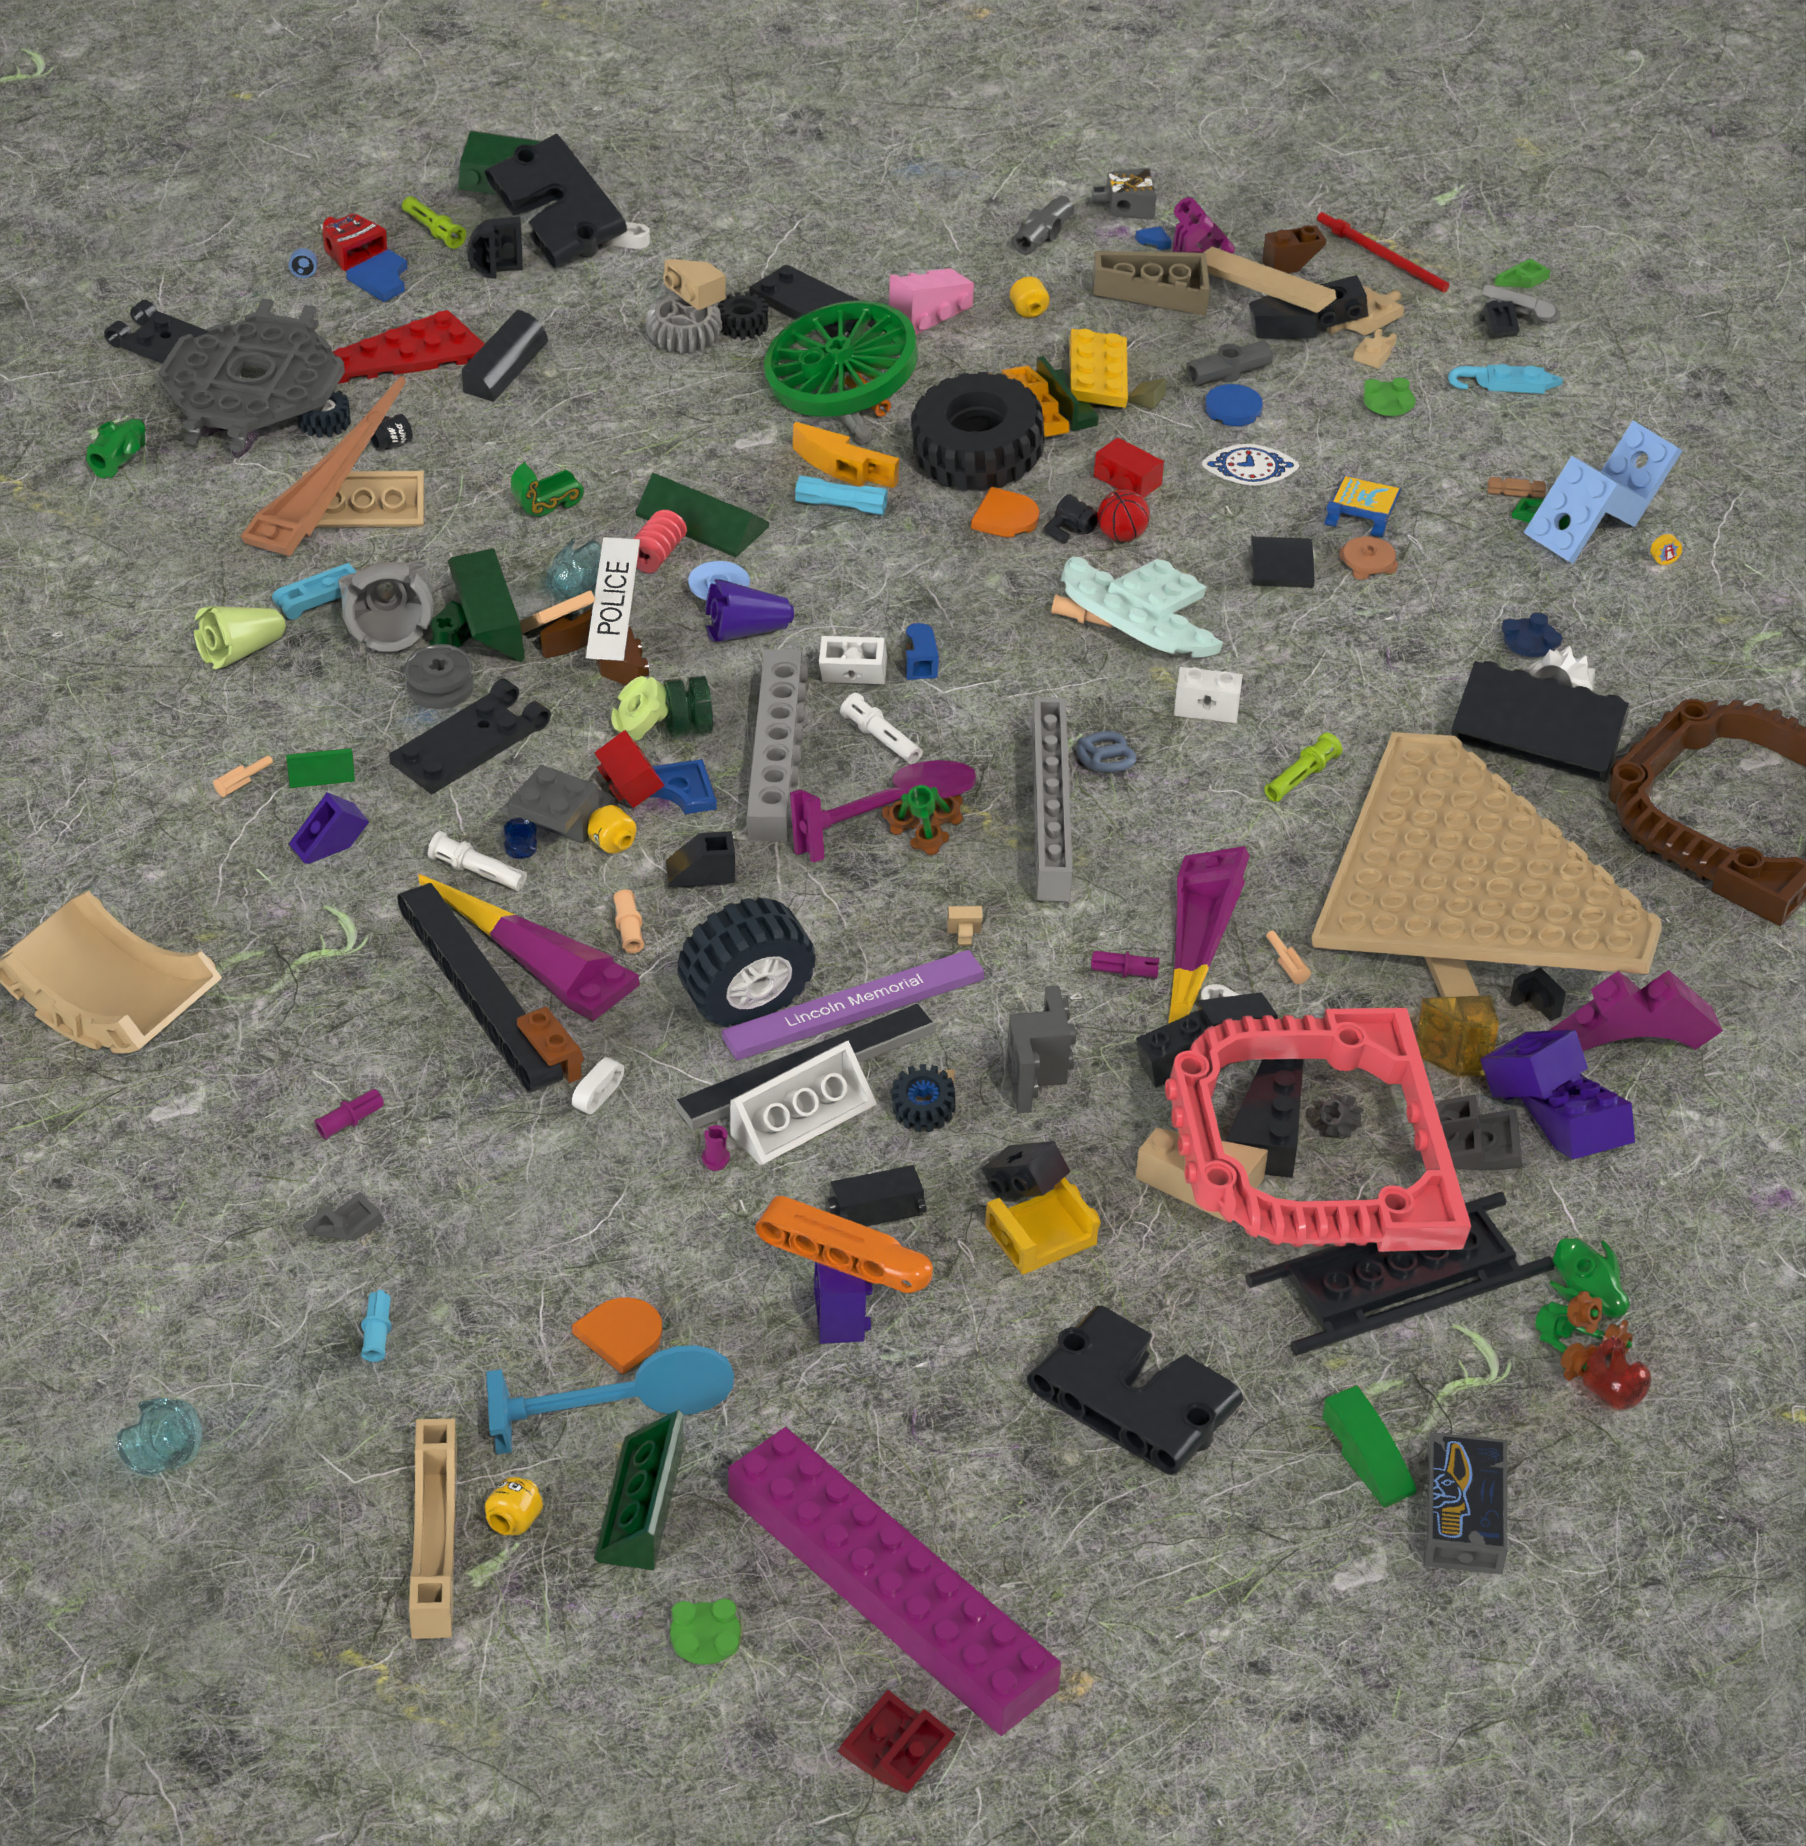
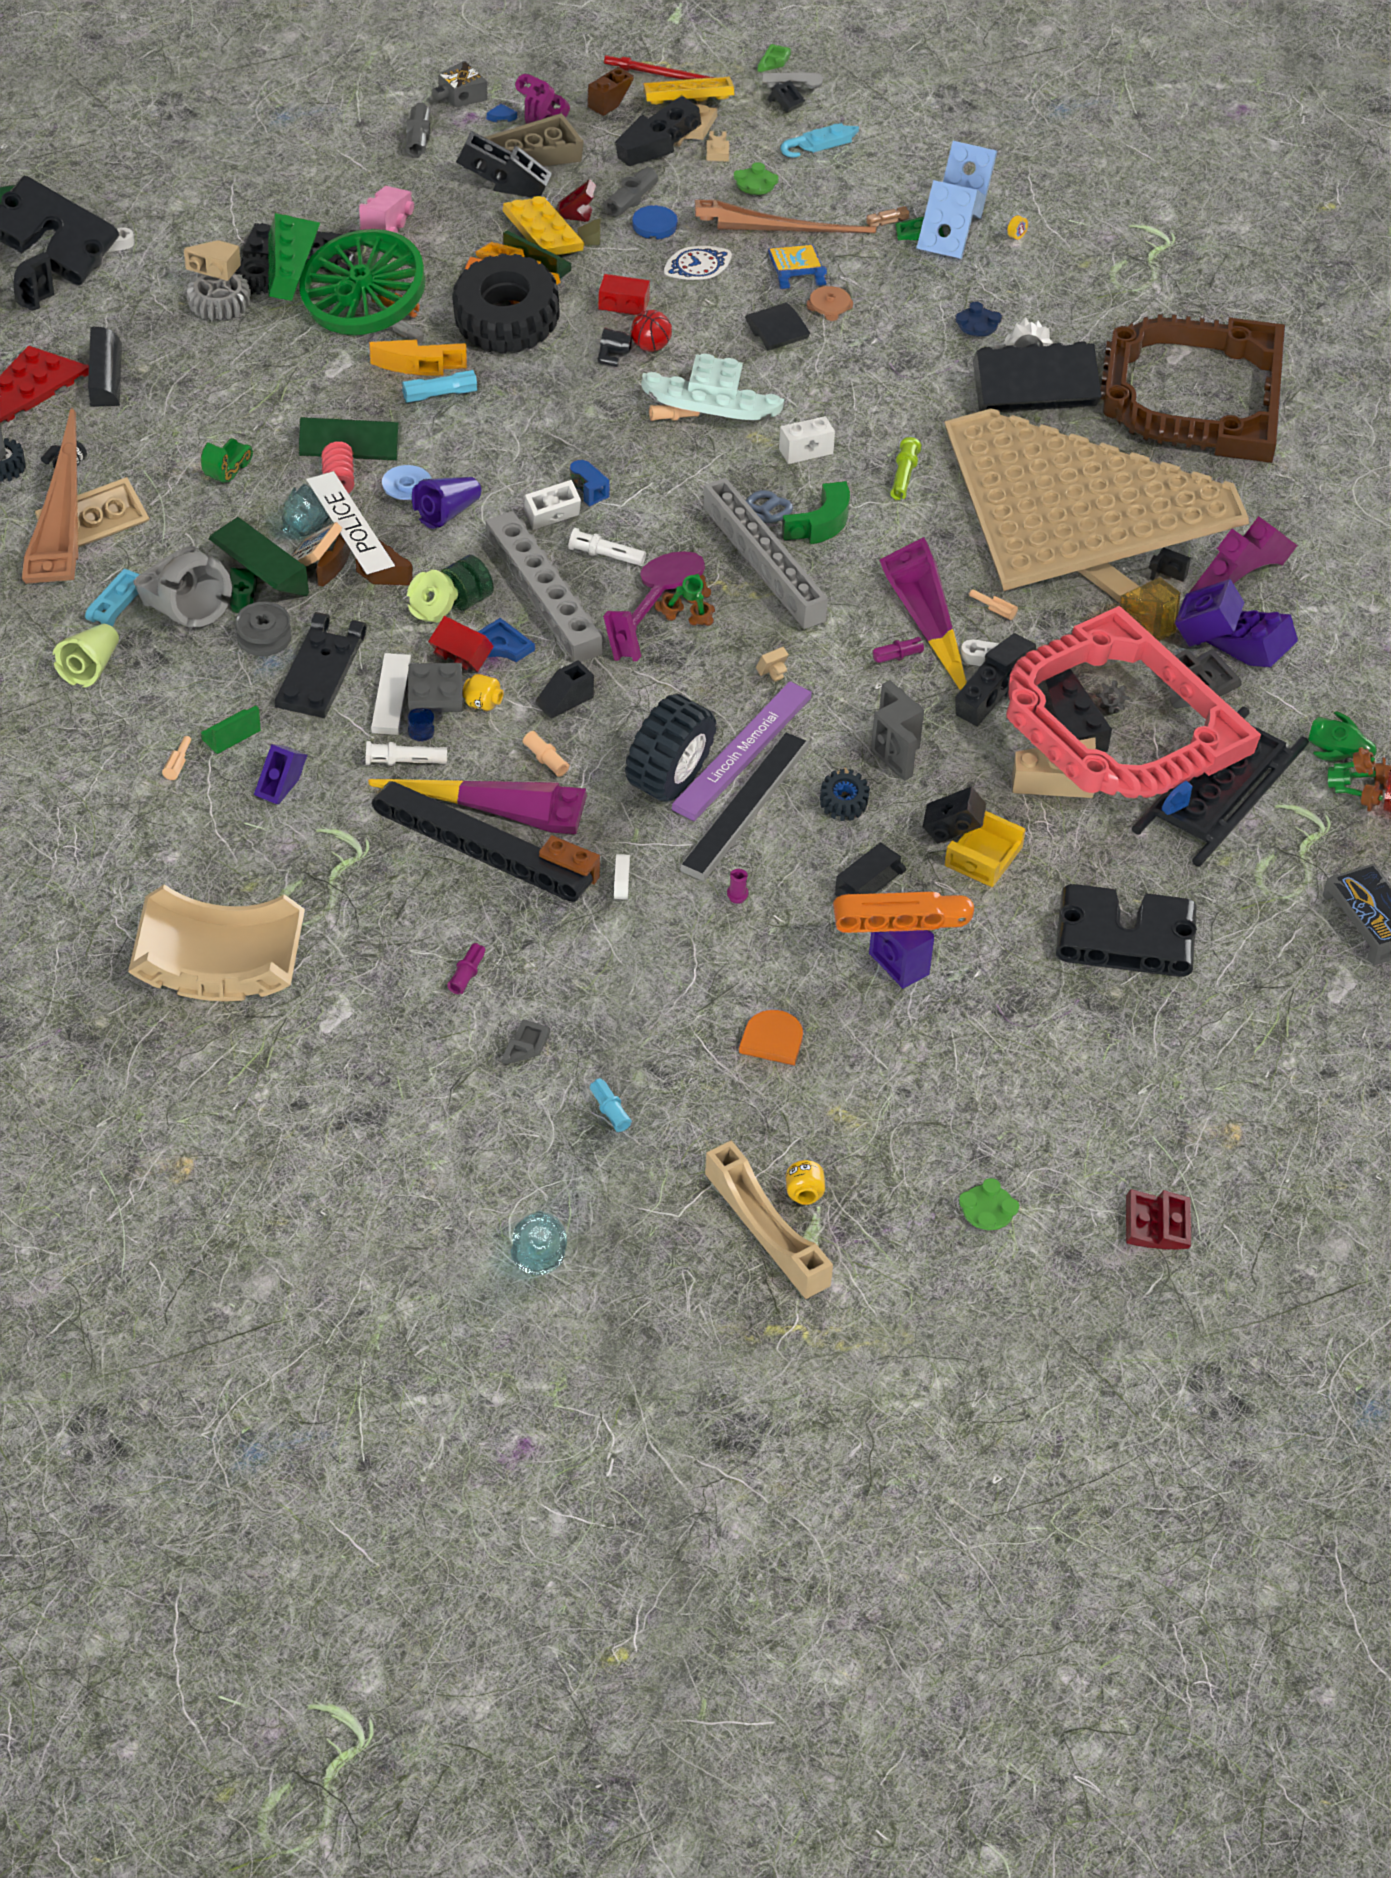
camera: 30 degrees left, 5 degrees up
dark azure piece [486,1345,734,1455] -> none
dark green slope [594,1410,684,1571] -> none
magenta brick [728,1426,1061,1736] -> none
white slope [730,1040,877,1165] -> none
orange tile [971,487,1039,538] -> none
yellow head [1010,276,1050,318] -> none
tan tile [1204,247,1336,313] -> none
green slope [1322,1385,1417,1508] -> none
none -> green wedge [268,213,321,301]
none -> white tile [371,653,411,735]
none -> black brick [455,130,552,198]
none -> dark red slope [556,179,596,222]
none -> yellow plate [643,76,734,104]
none -> nougat plate [695,200,876,233]
none -> green arch [782,481,850,545]
none -> blue tile [1162,780,1192,815]

